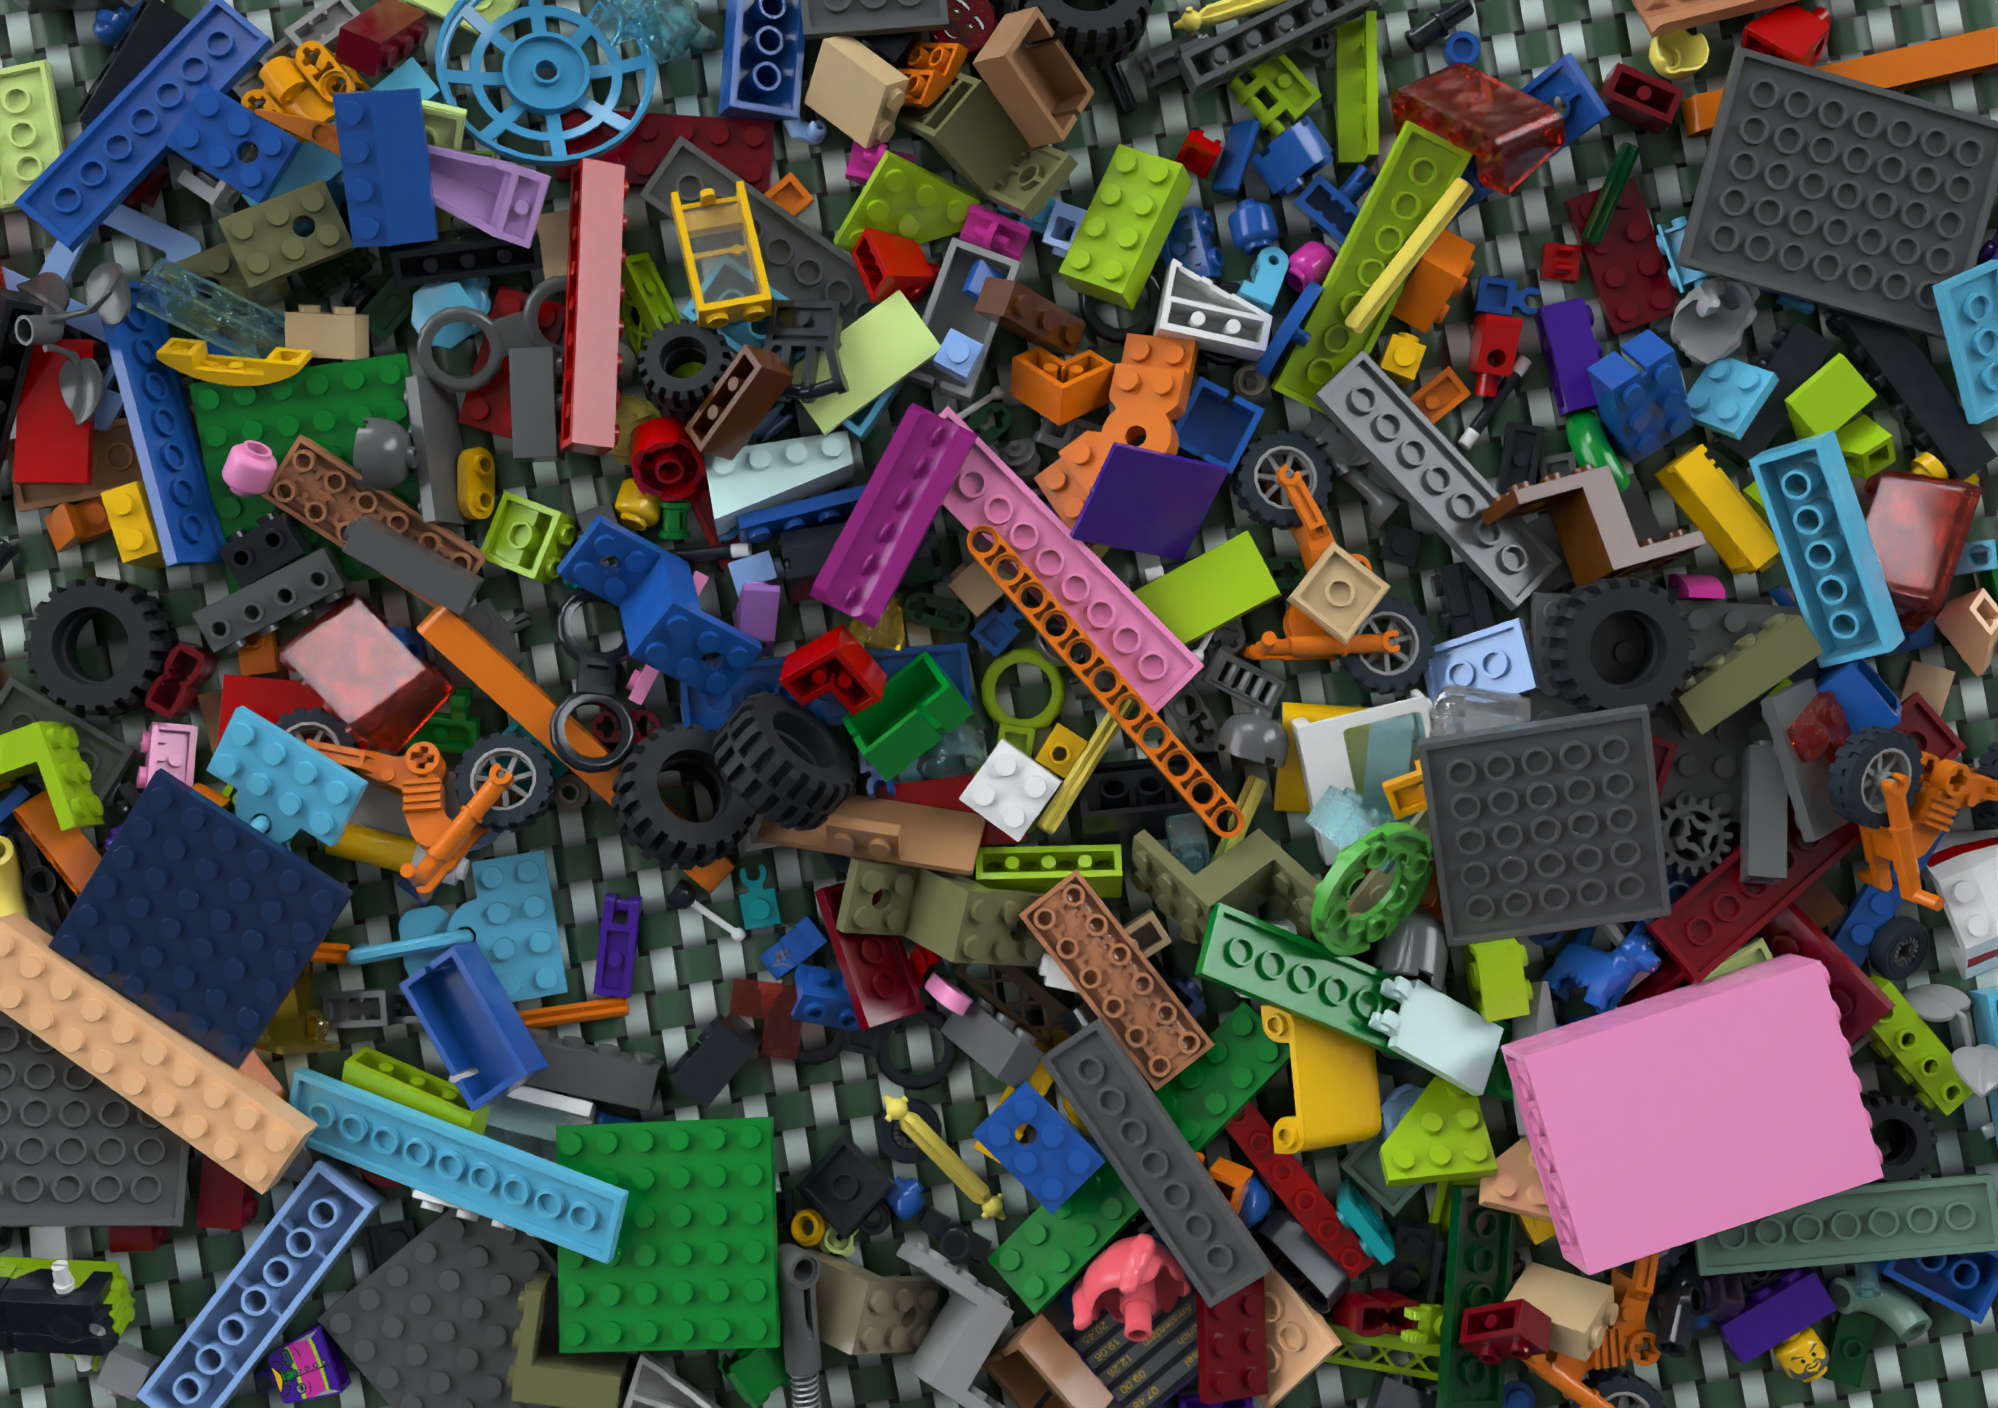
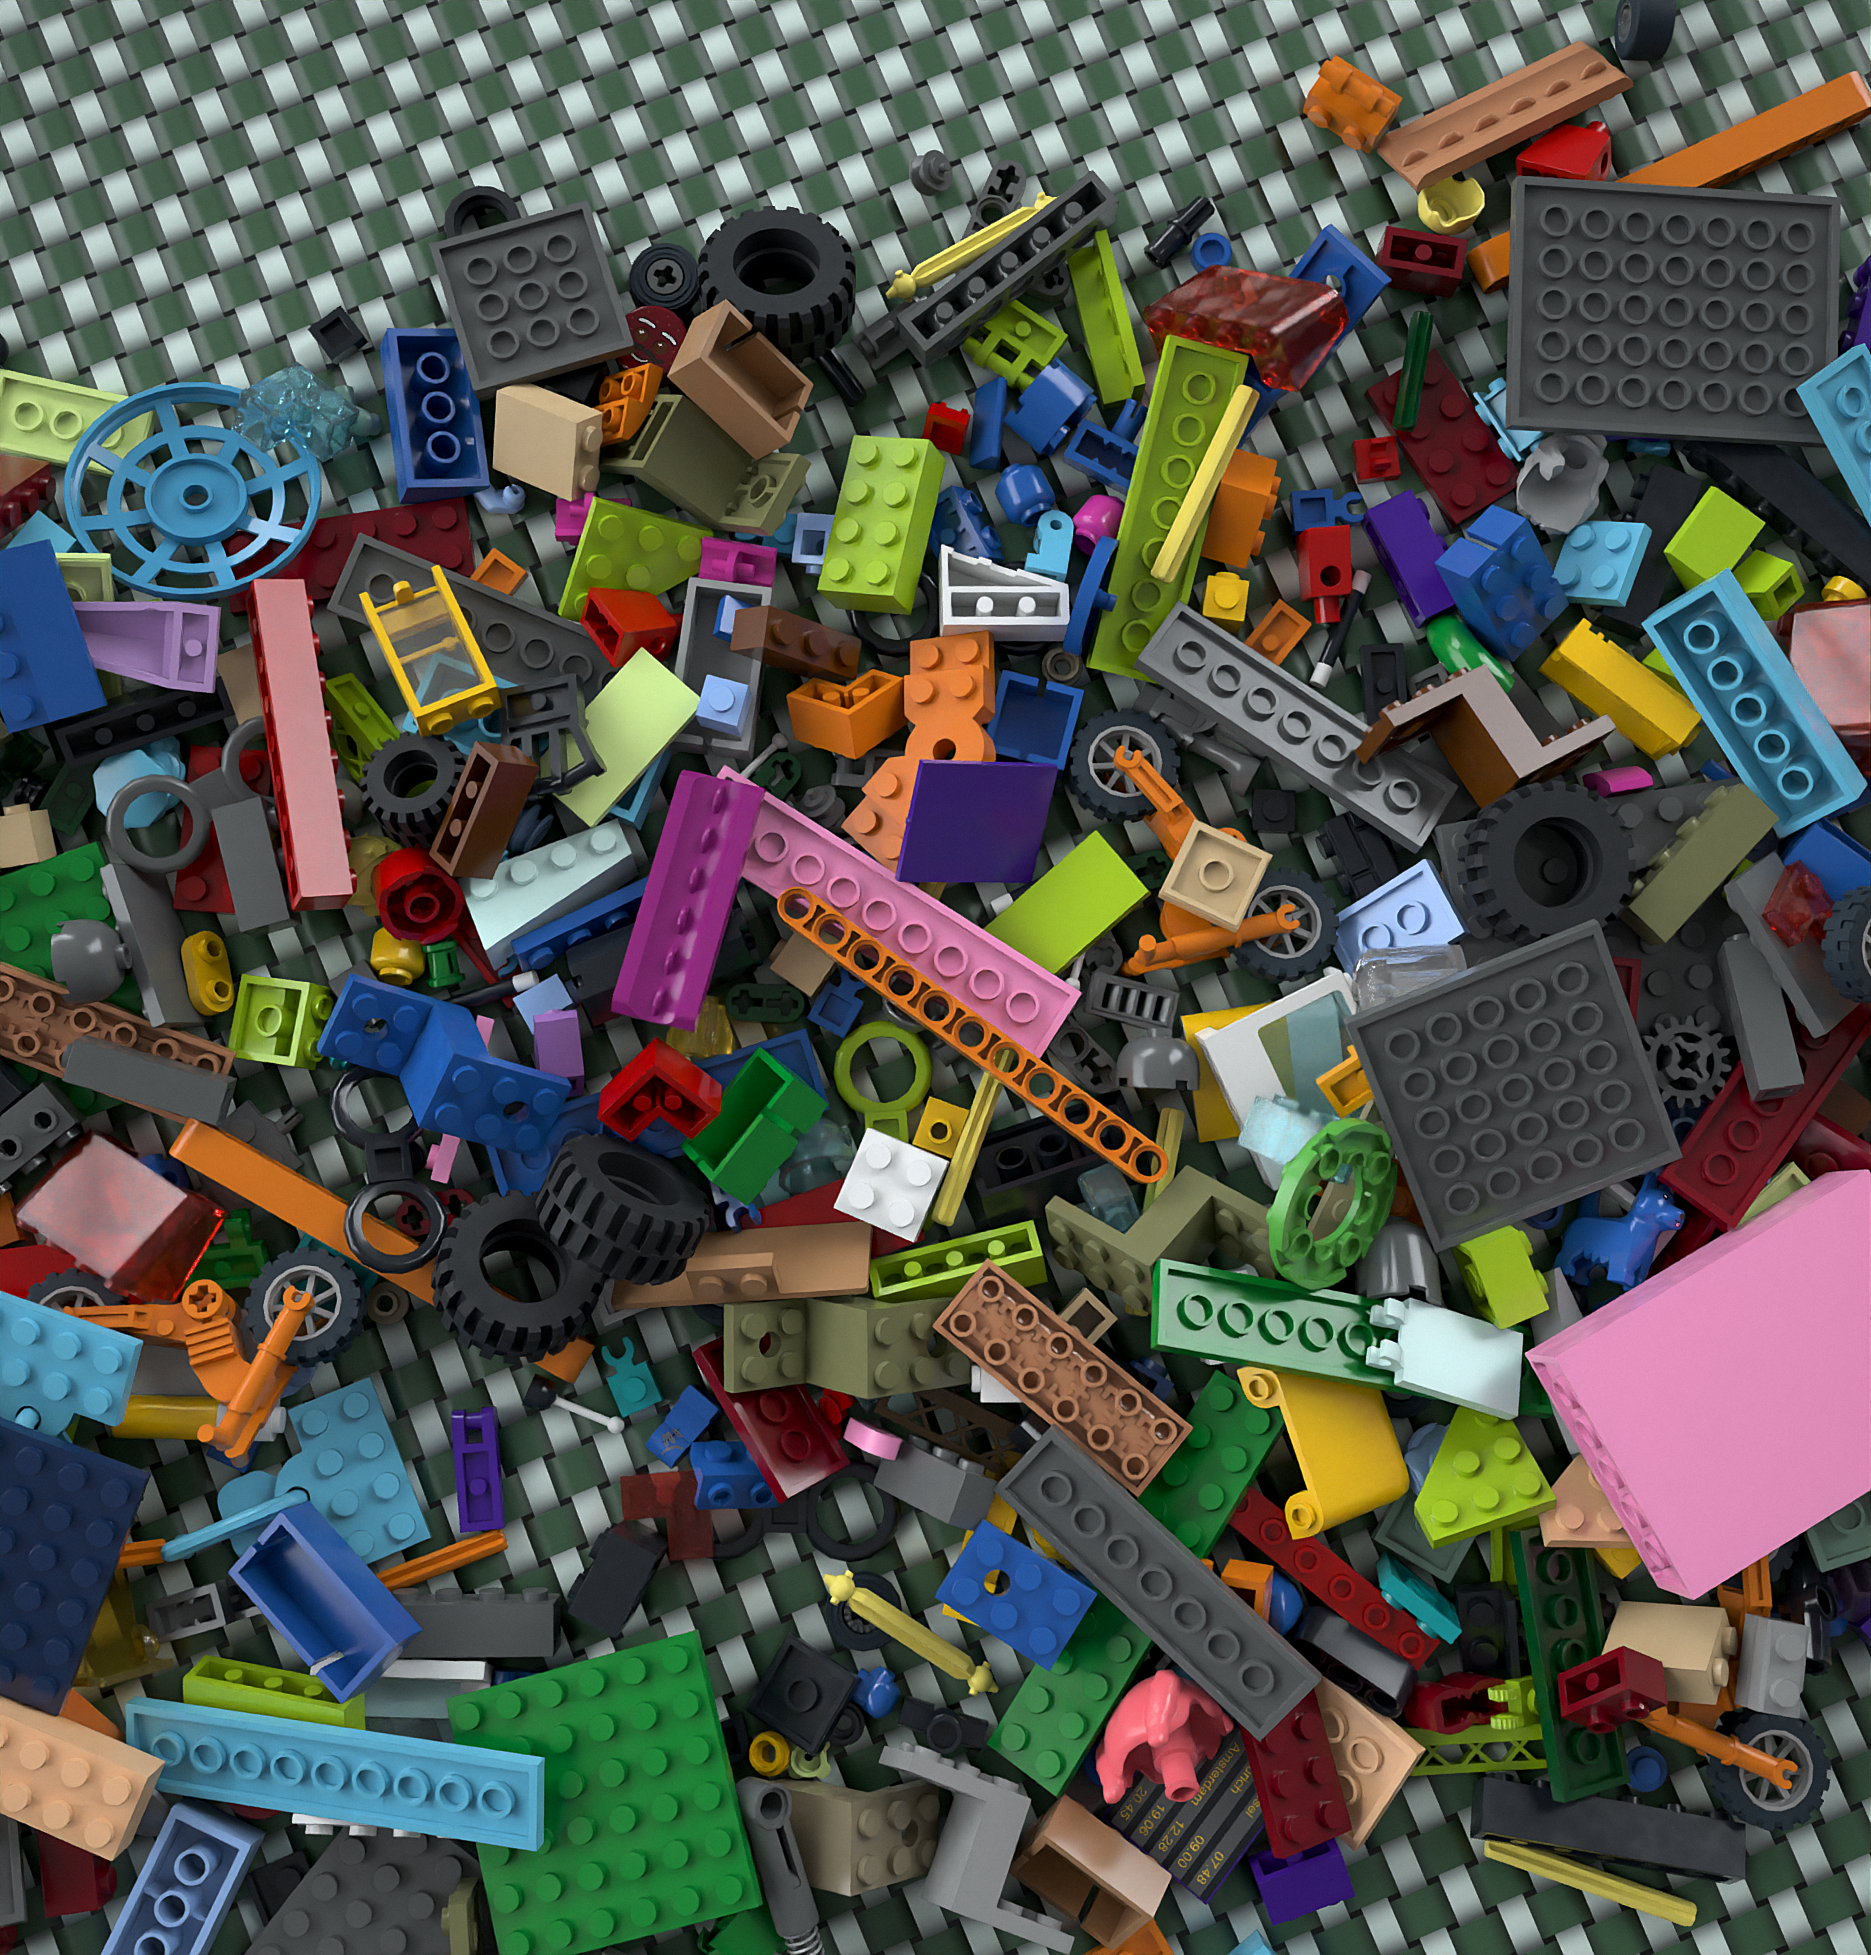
camera: 10 degrees left, 5 degrees down
none -> light grey brick [1734,1613,1810,1719]

